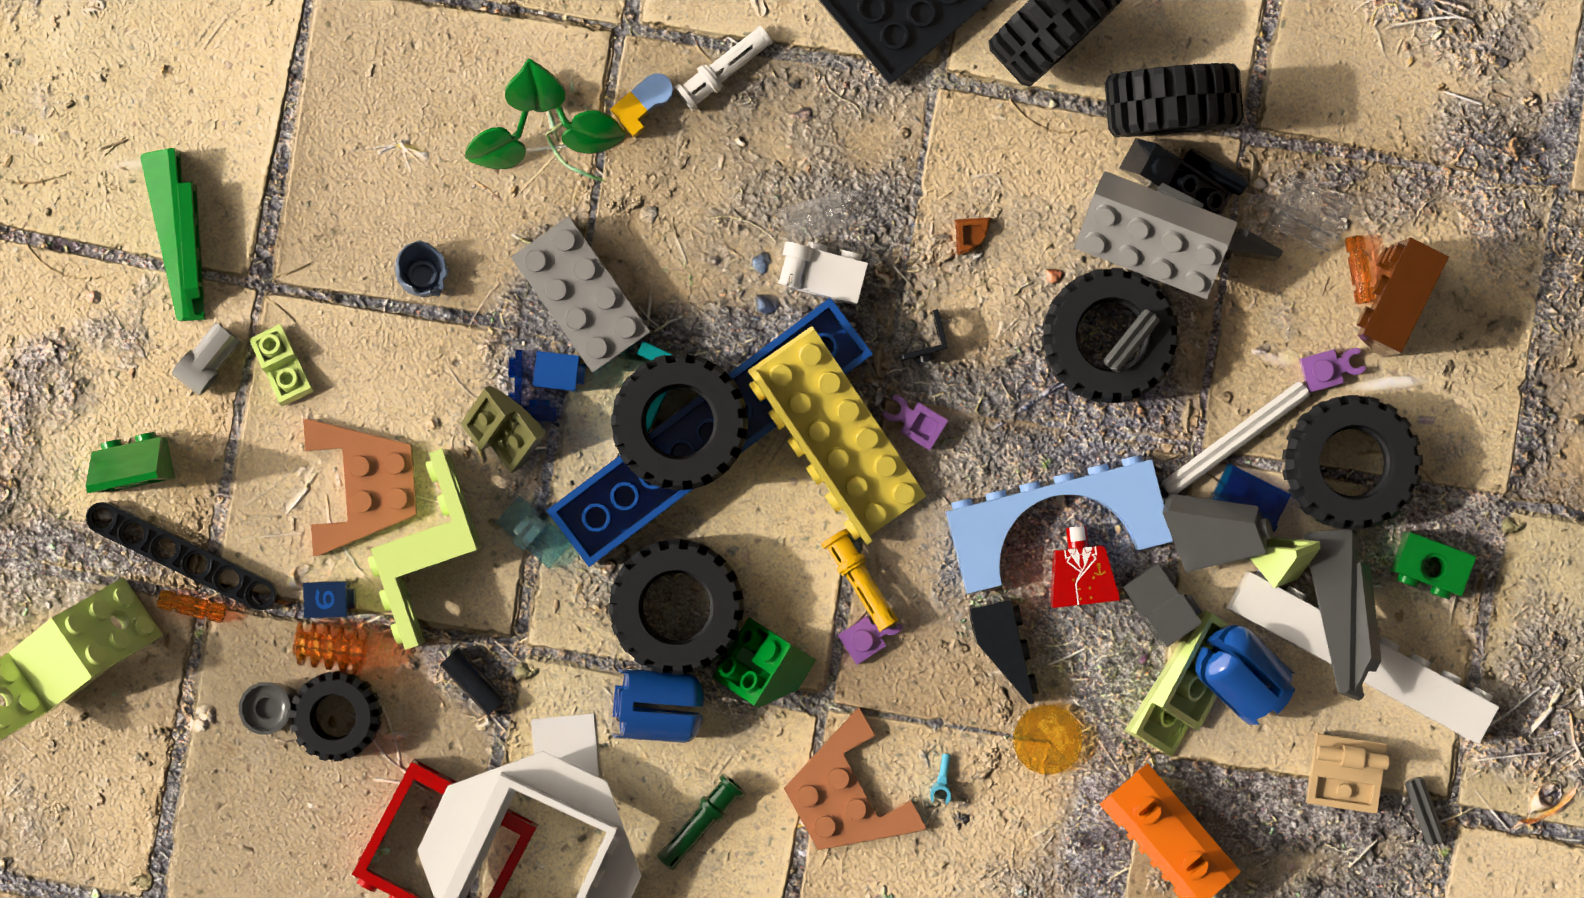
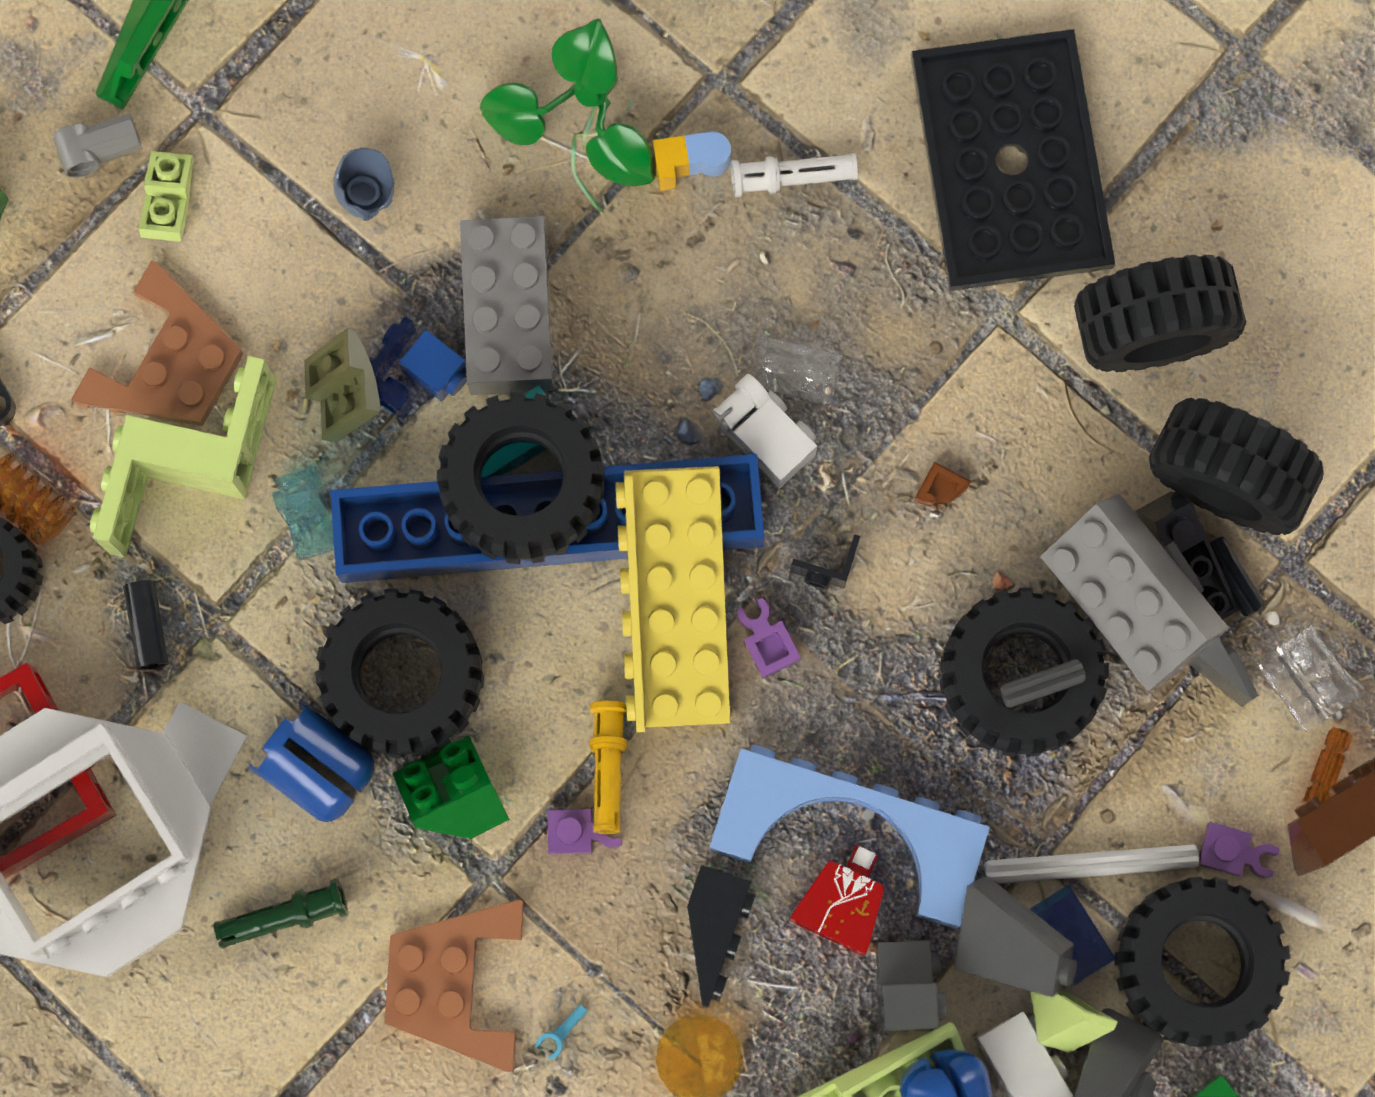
camera: 25 degrees right, 10 degrees down
dark blue brick [303,580,356,618] -> none

